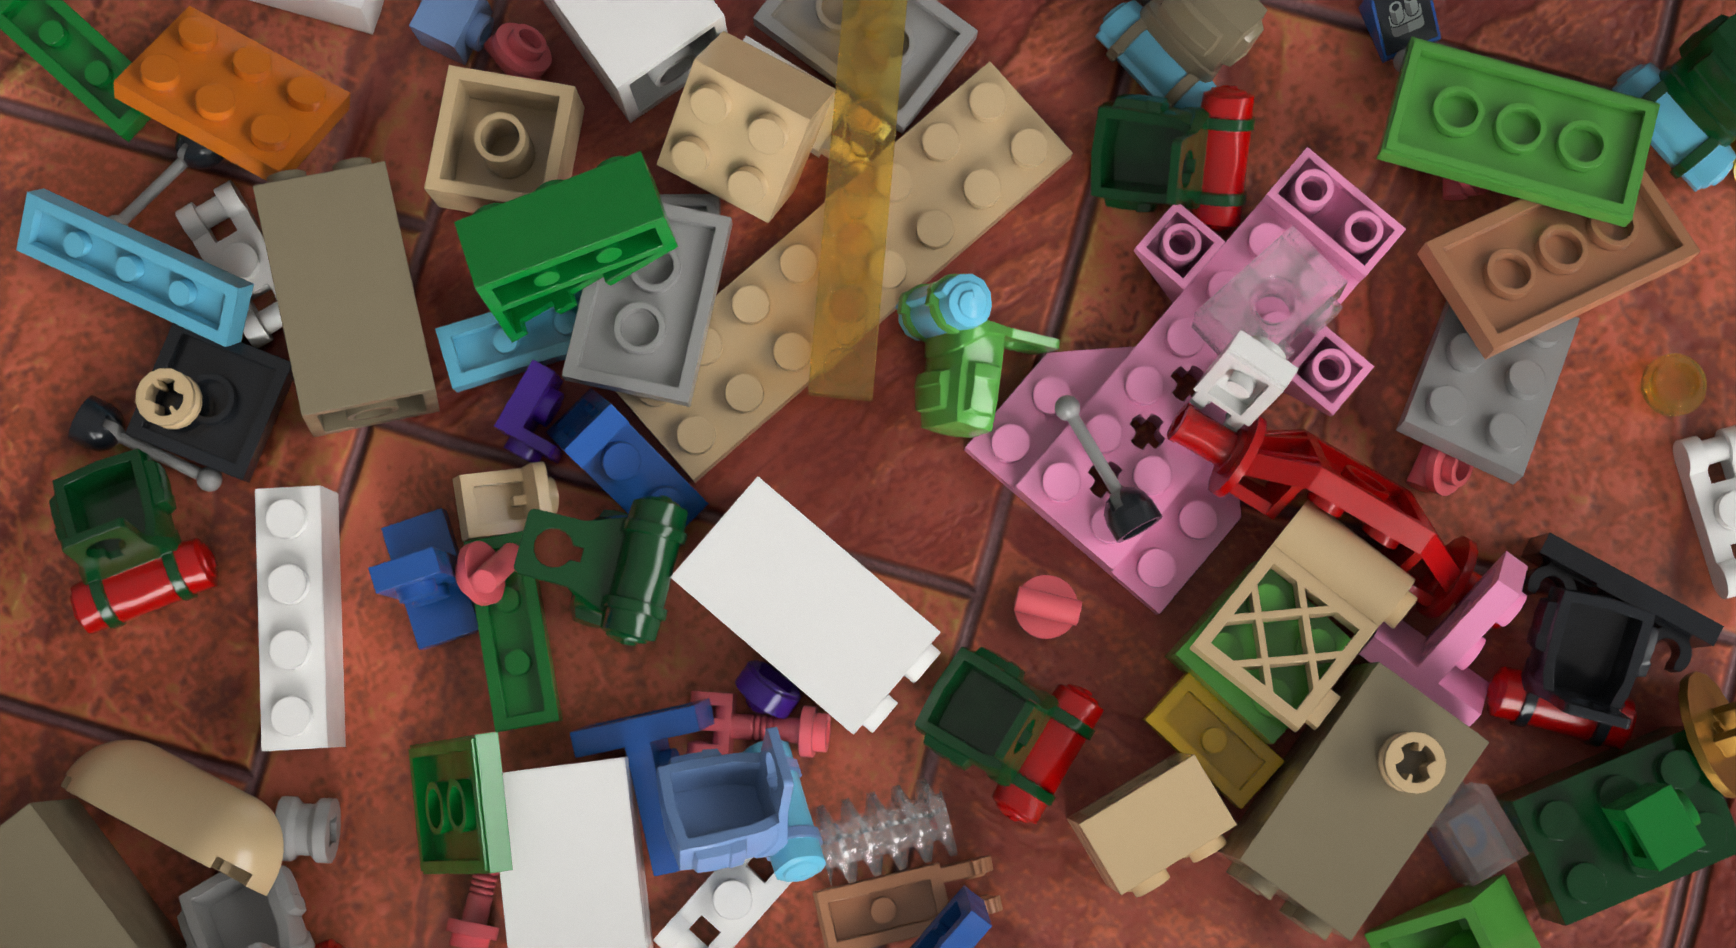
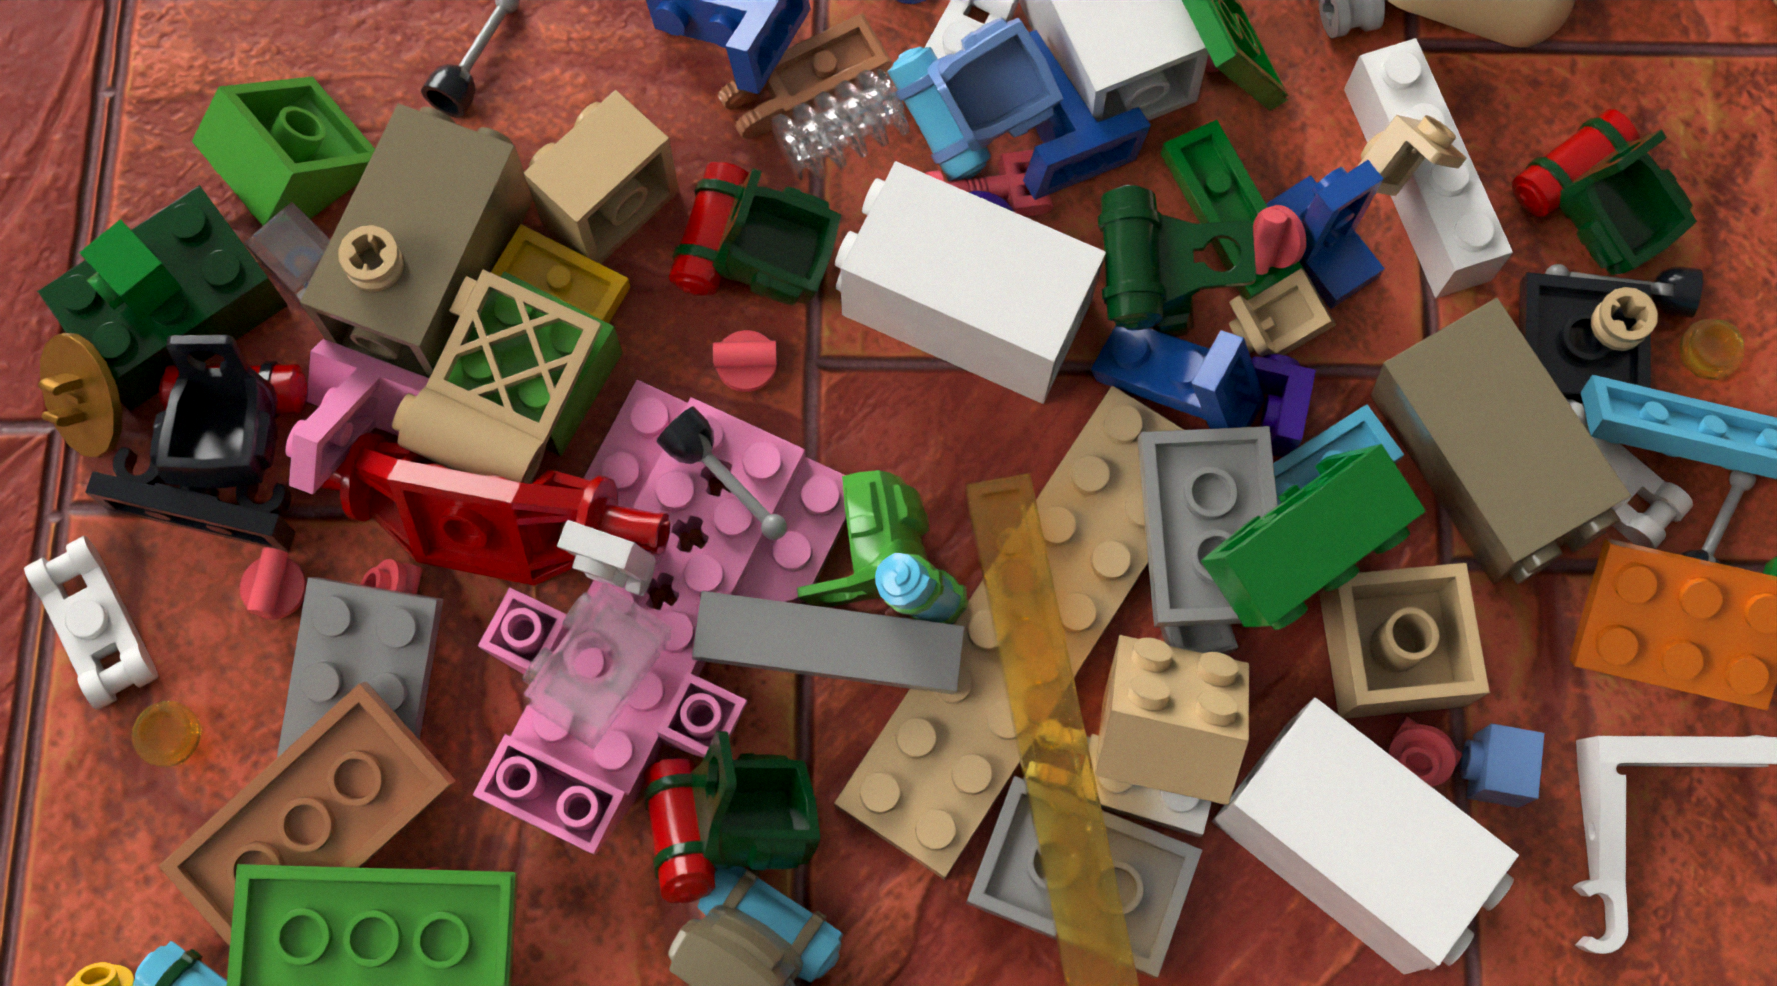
camera: 165 degrees right, 10 degrees down
none -> coral plate [240,547,307,620]
none -> light grey tile [692,591,964,694]
none -> tan bracket [1359,115,1467,196]
none -> clear yellow plate [1679,319,1744,380]

